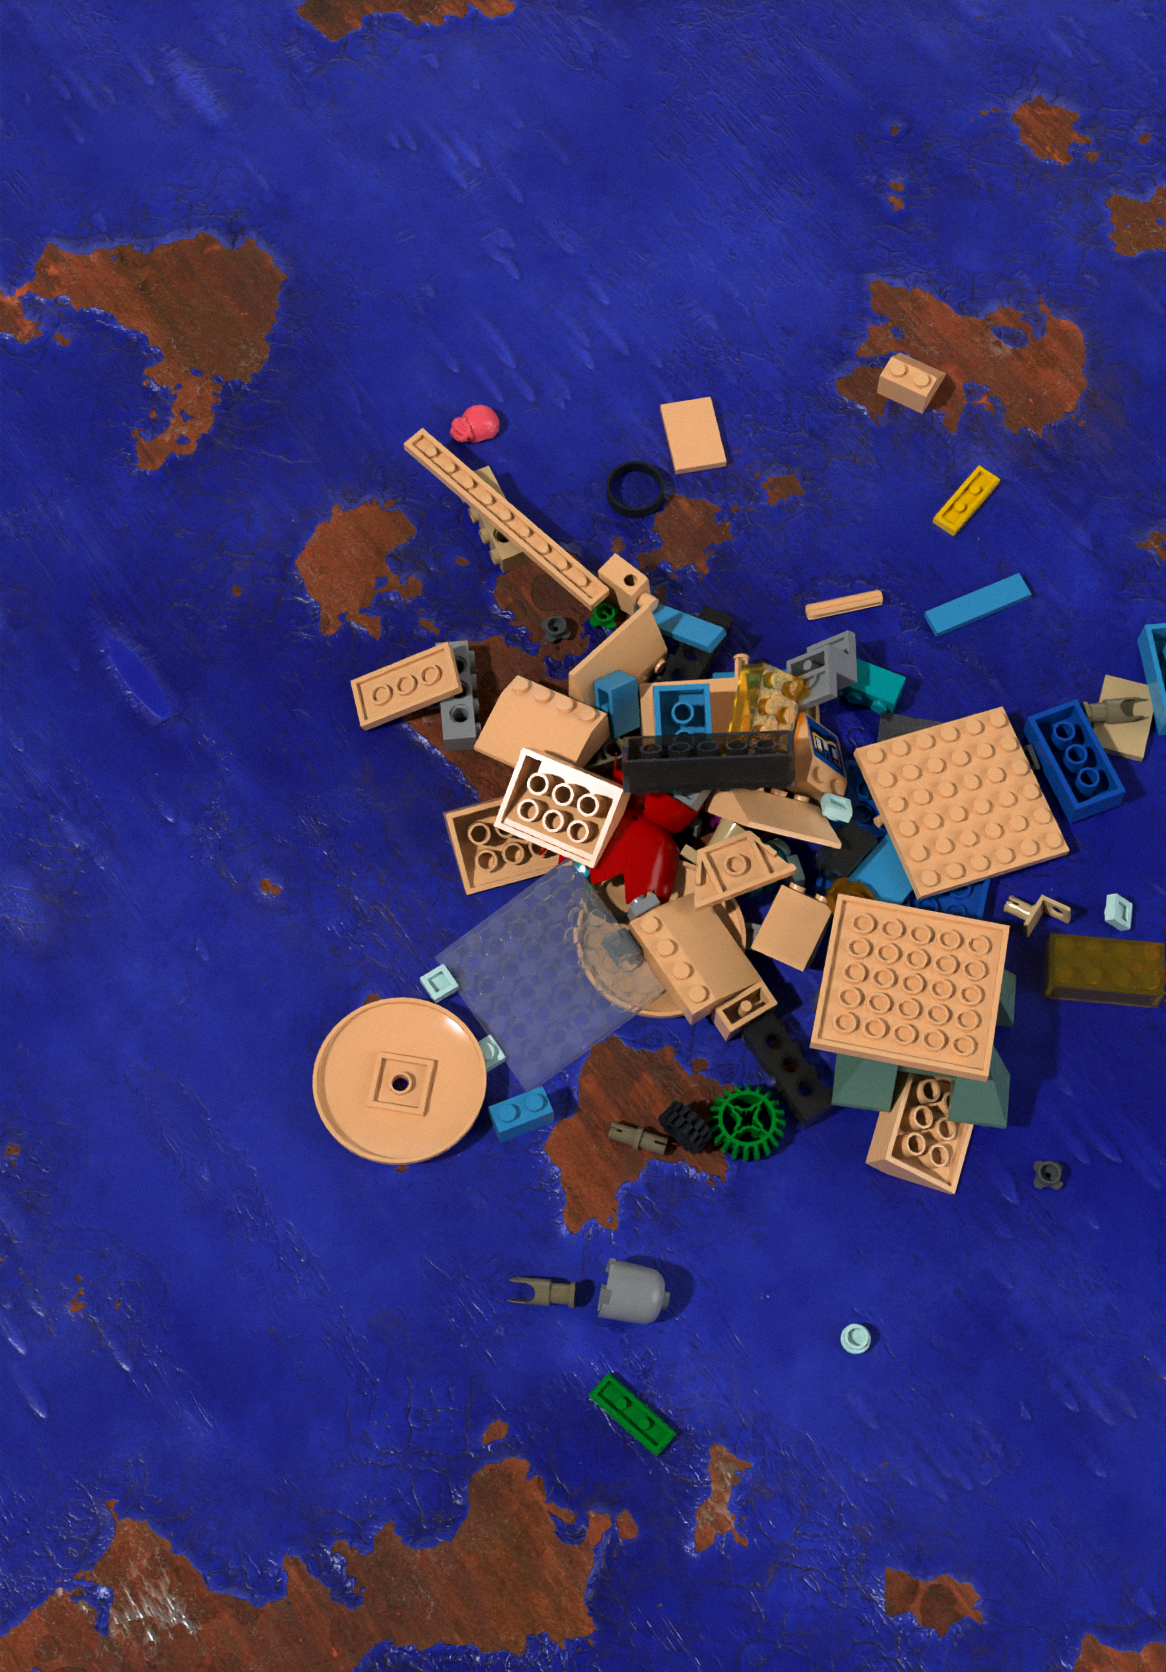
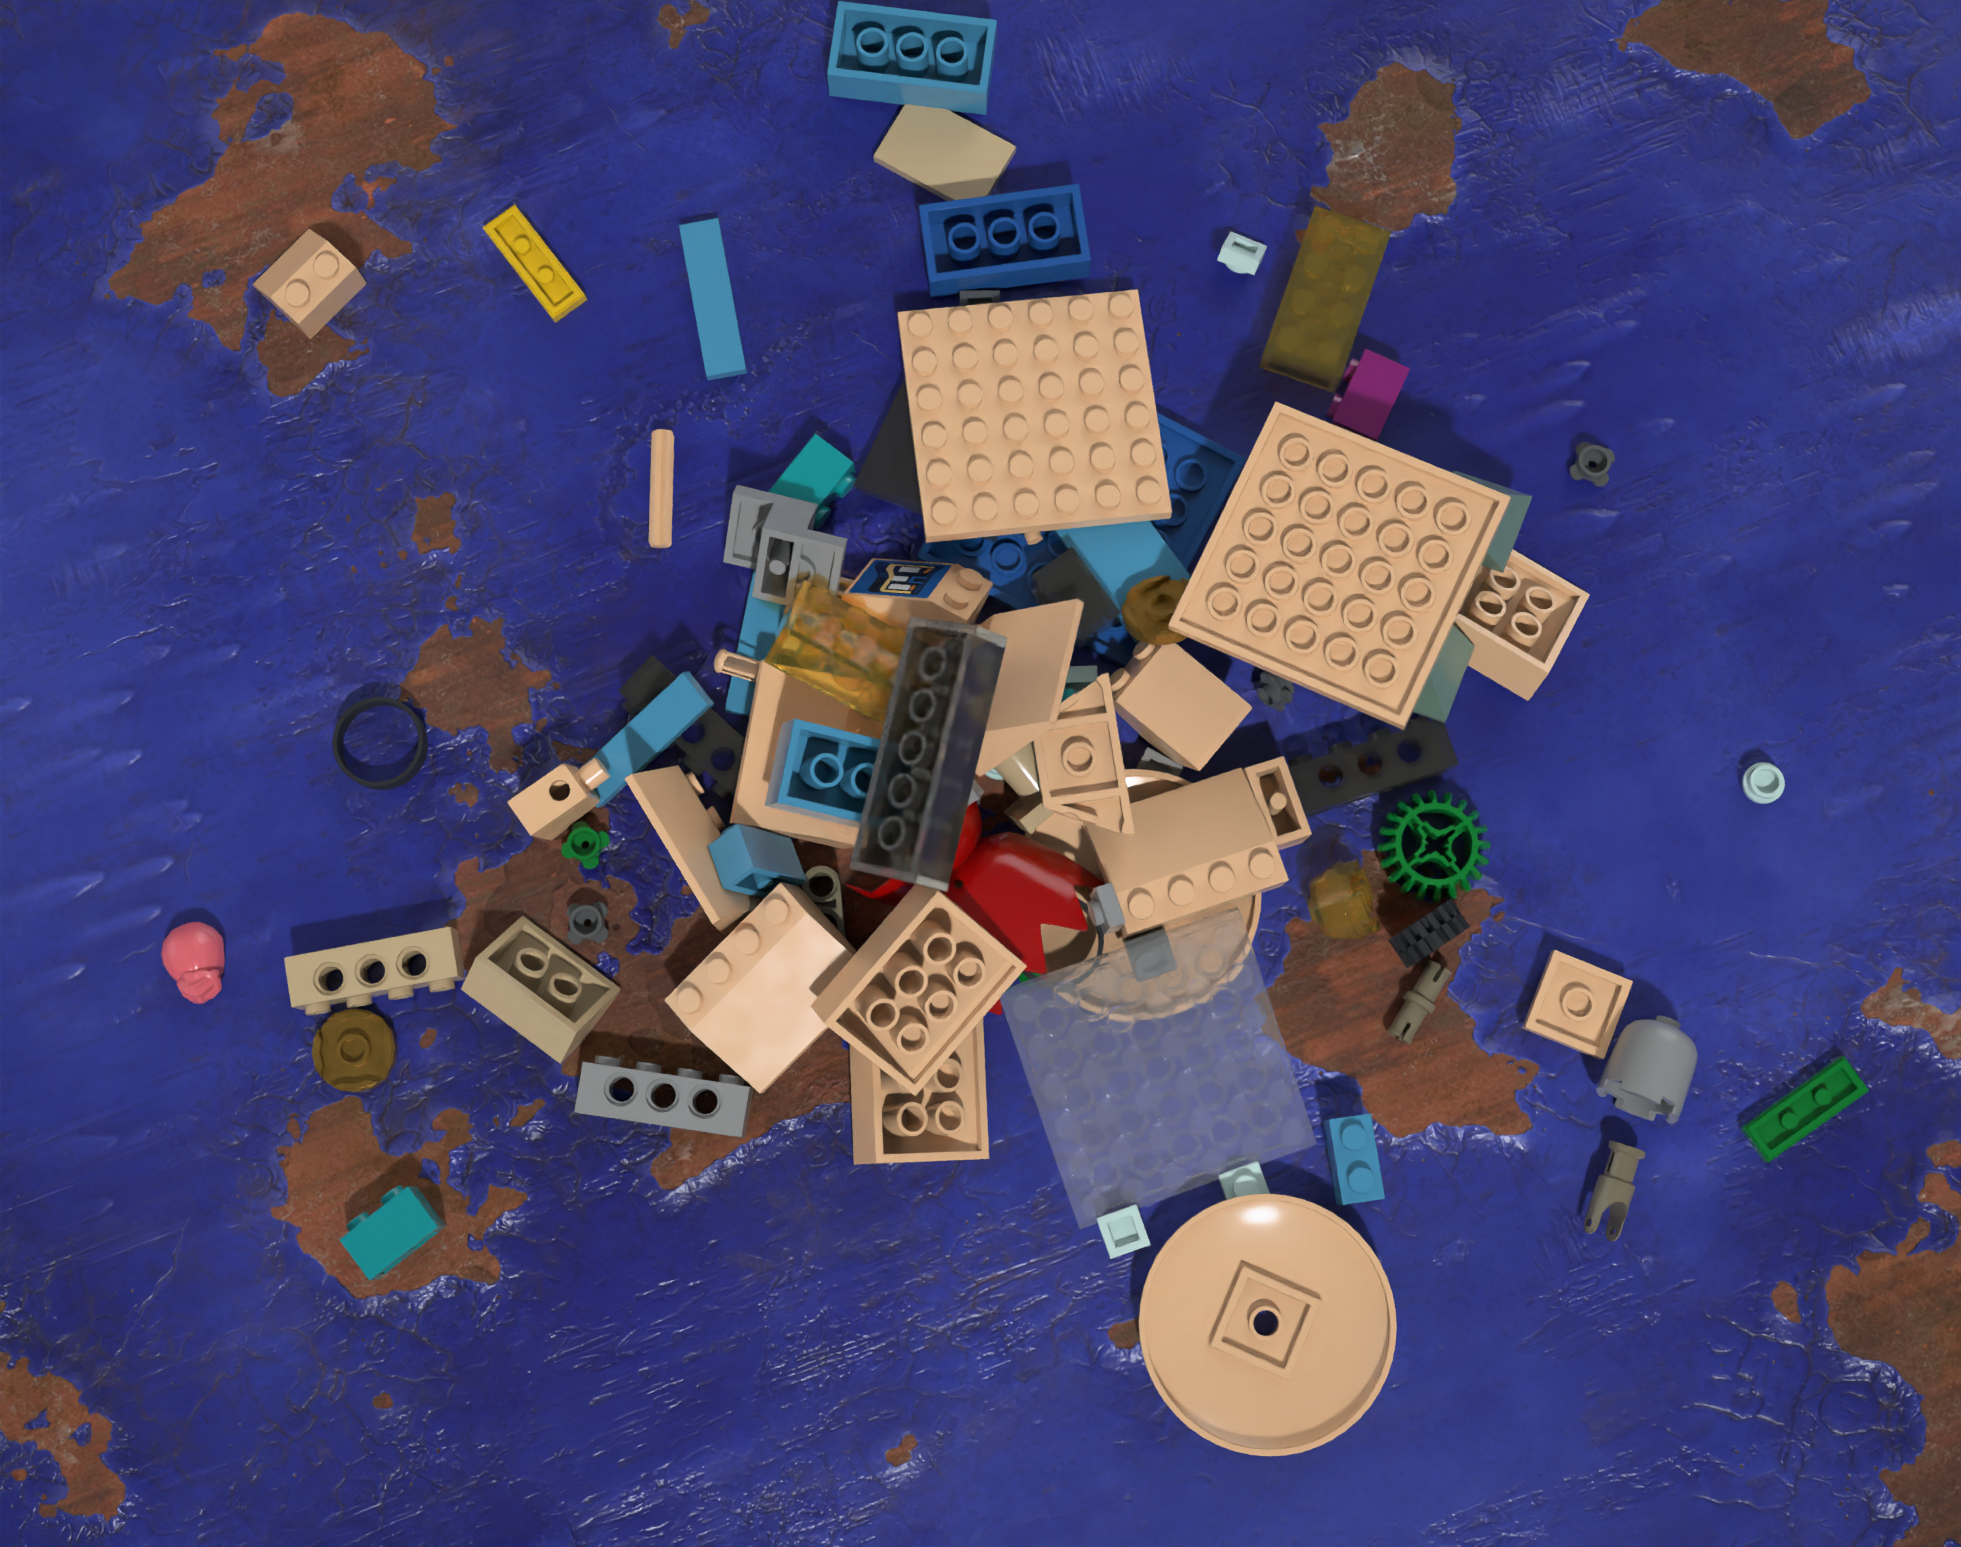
camera: 75 degrees left, 15 degrees up
light nougat plate [350,641,463,731] -> none
light nougat plate [404,428,610,611] -> none
light nougat tile [660,397,727,475] -> none
light aqua plate [820,792,853,823] -> none
tan bracket [1004,895,1071,938] -> none
dark tan piece [1080,697,1144,724] -> none
none -> pearl gold tile [312,1009,398,1093]
none -> teal brick [339,1185,446,1281]
none -> tan slope [461,916,621,1064]
none -> clear yellow cone [1307,859,1380,941]
none -> magenta piece [1326,349,1410,442]
none -> light nougat plate [1522,950,1633,1060]

